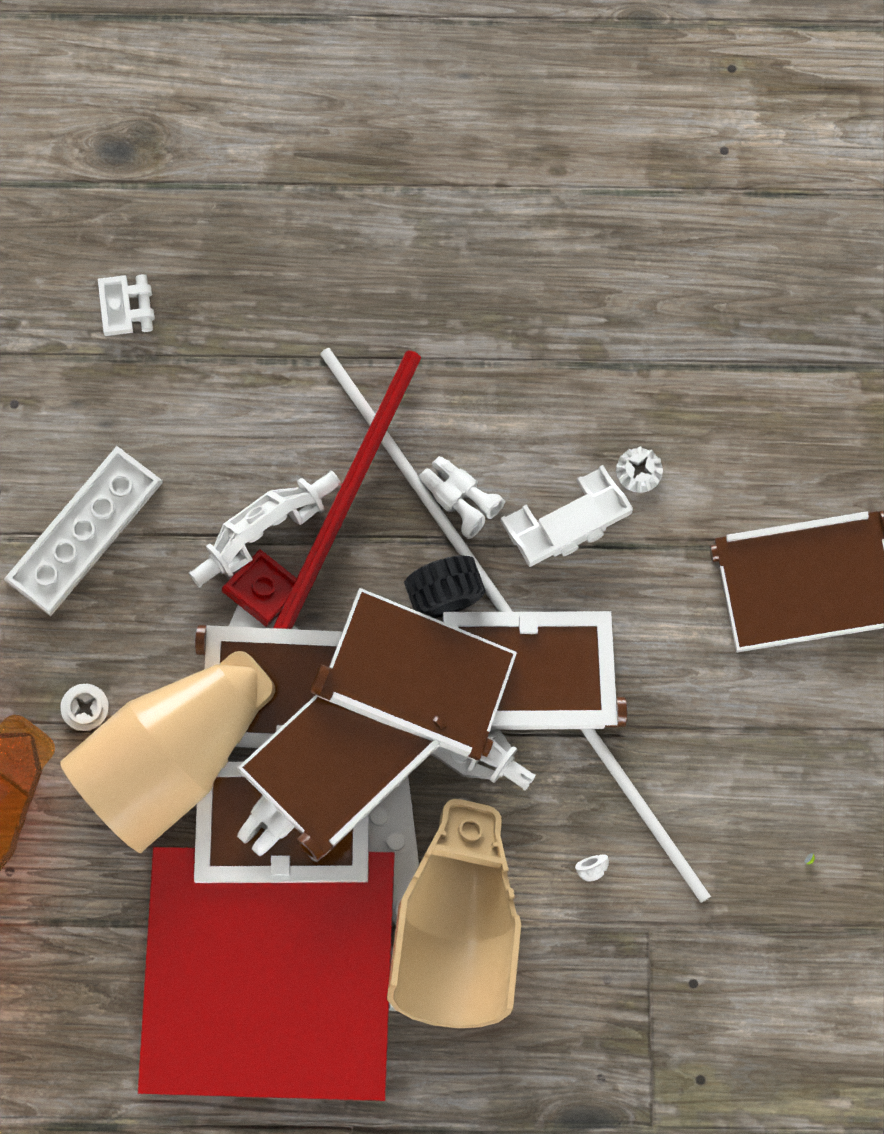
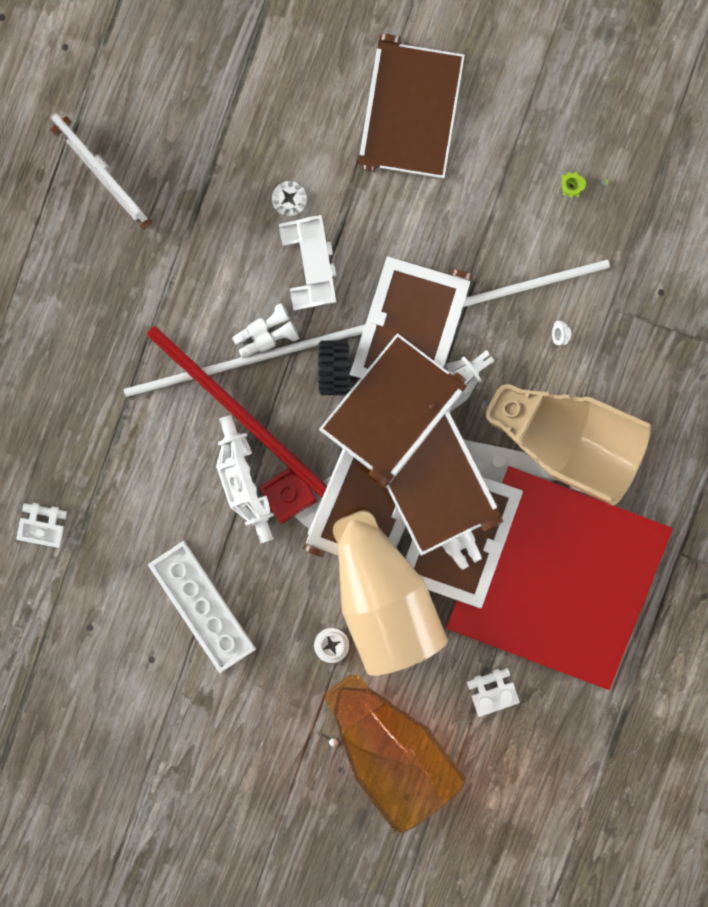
camera: 60 degrees left, 15 degrees up
none -> white door [51,114,153,230]
none -> white plate [467,668,520,717]
none -> lime animal [561,172,586,198]

